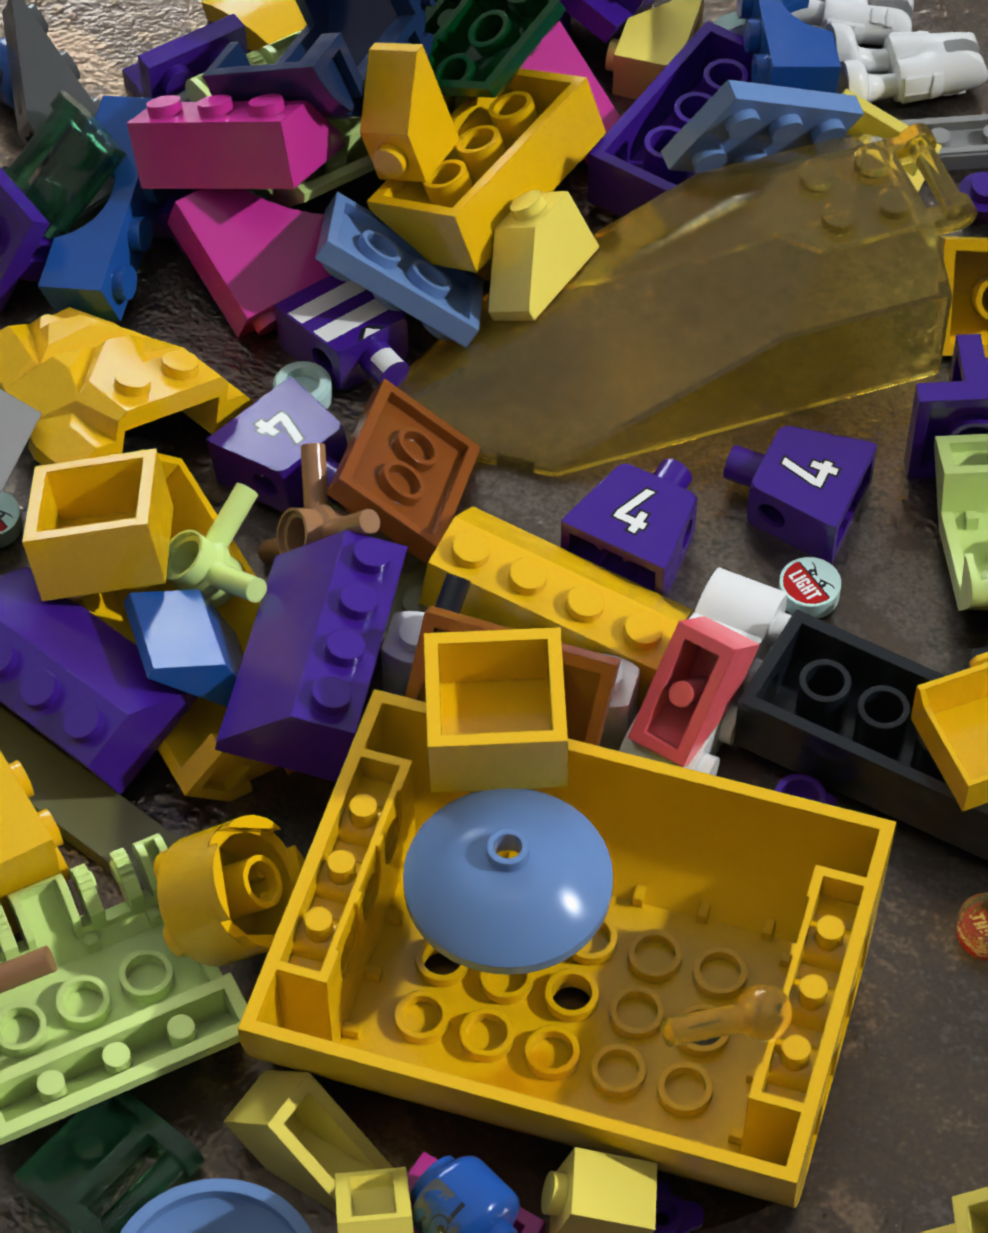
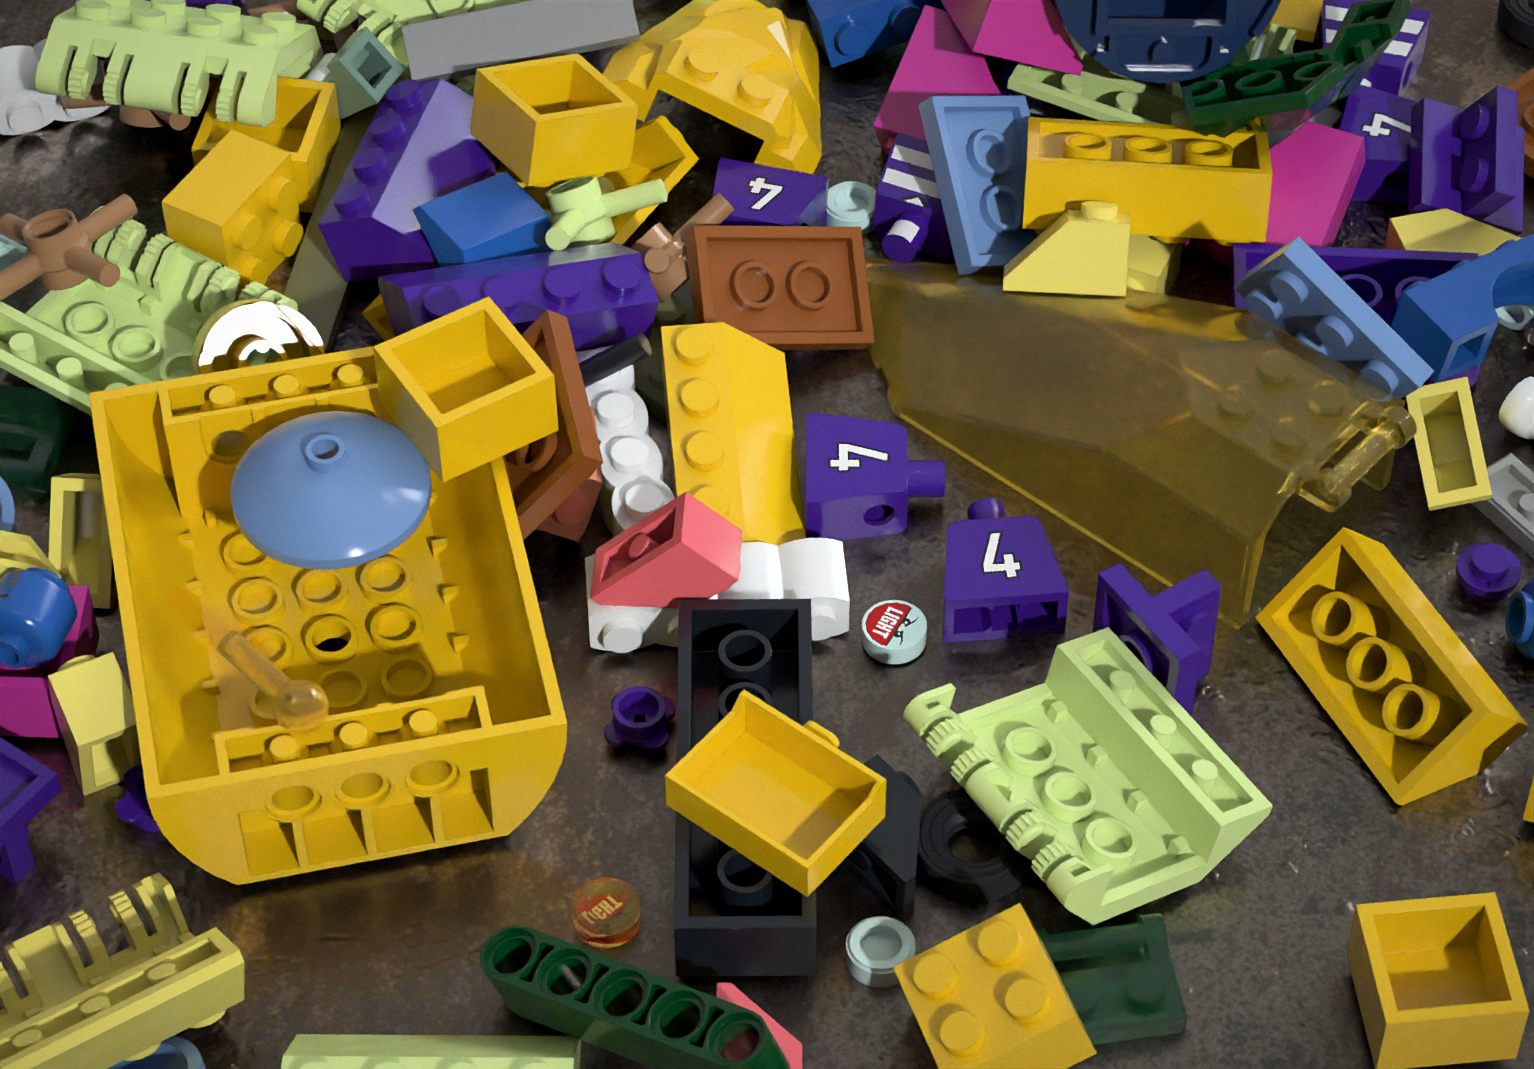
camera: 60 degrees right, 5 degrees down
yellow slope [360,43,460,182] -> none

